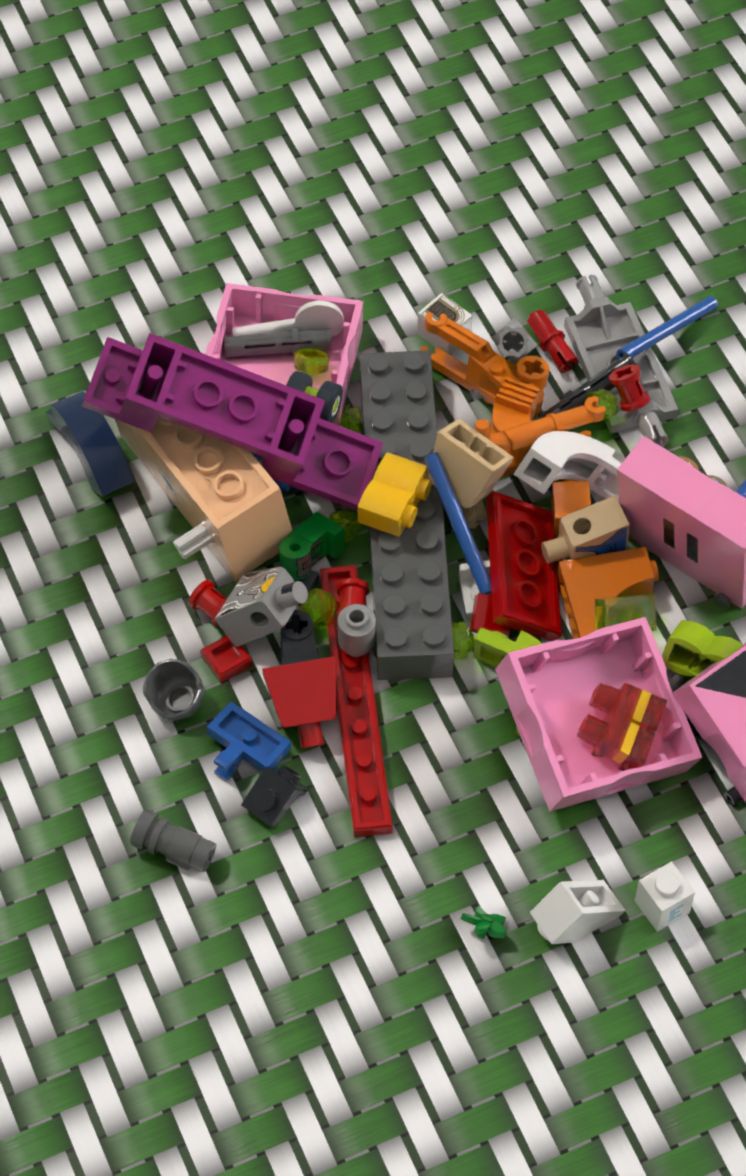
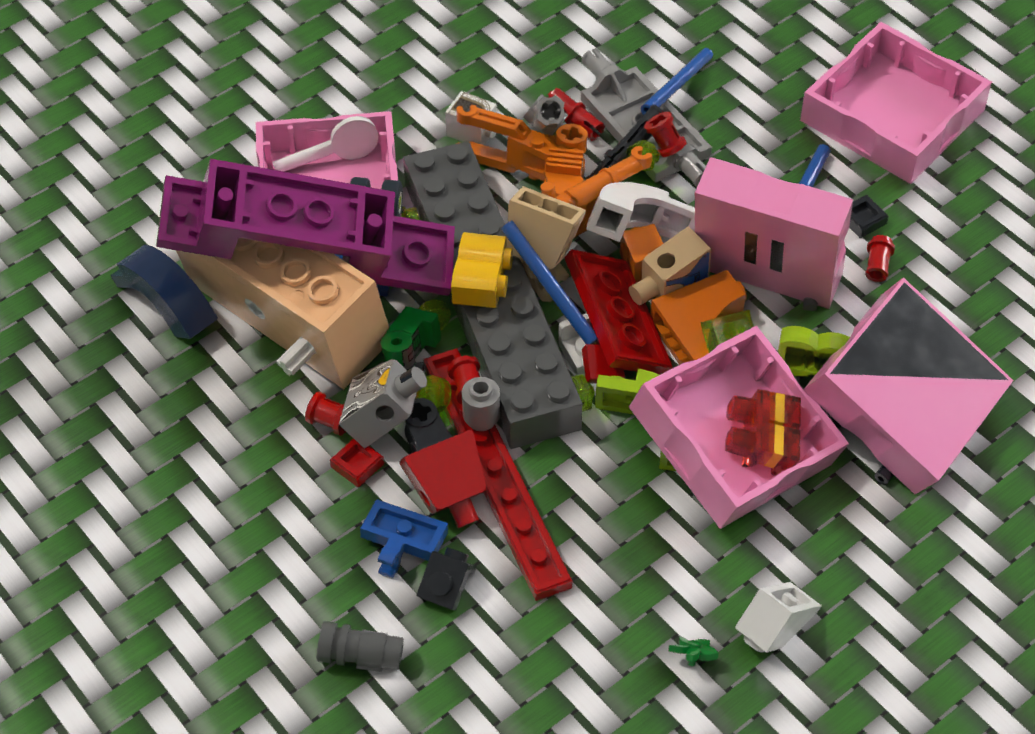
camera: 15 degrees left, 5 degrees down
dark grey hair [143,658,205,722] -> none
dark grey pin [225,328,331,358] -> none
clear neon green tile [294,349,330,376] -> none
white brick [635,861,695,932] -> none

